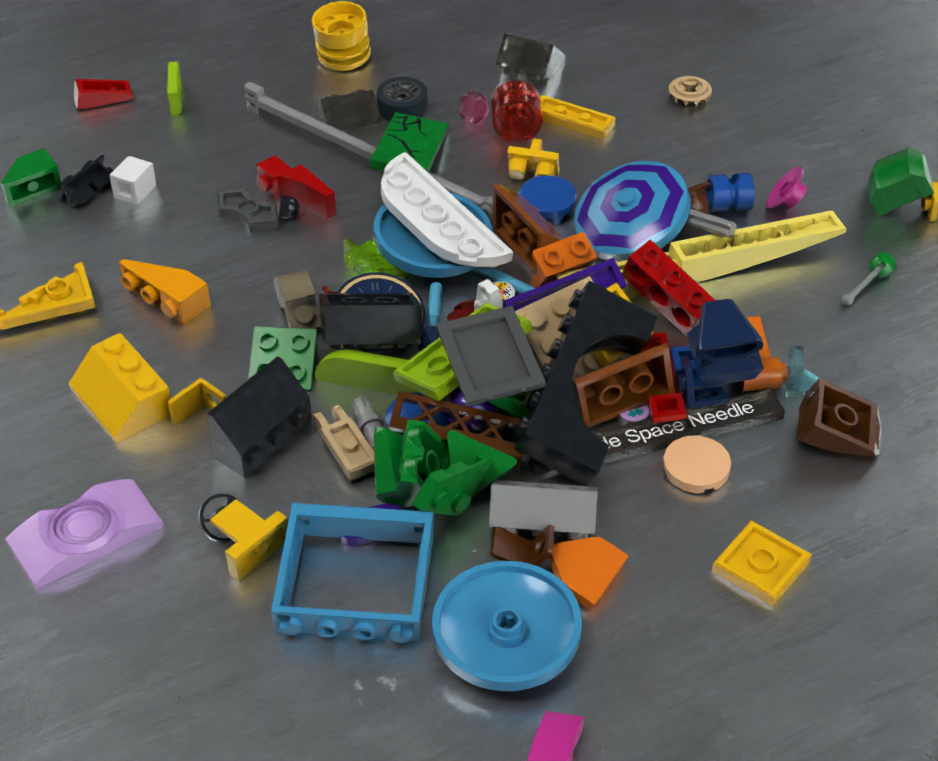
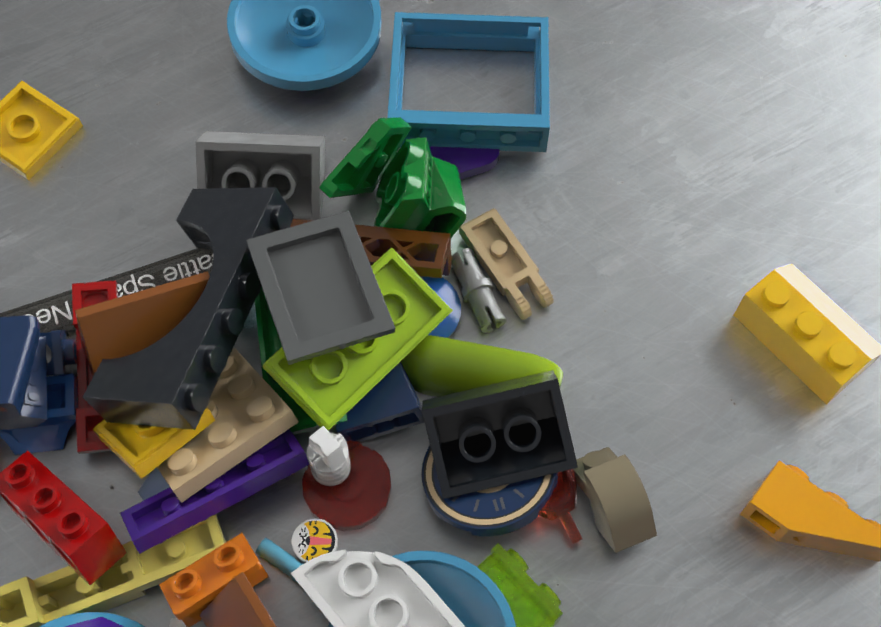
camera: 175 degrees right, 20 degrees up
lavender slope [5,478,164,590] -> none
yellow bracket [168,378,227,425] -> none
yellow piece [198,494,288,581] -> none
black slope [207,356,312,478] -> none
green hinge [248,326,318,390] -> none
medium azure piece [426,282,442,326] -> none
green piece [447,430,517,498] -> none
reddish brown bracket [490,524,555,567] -> none
orange slope [547,536,629,611] -> none
light nougat tile [663,435,731,493] -> none

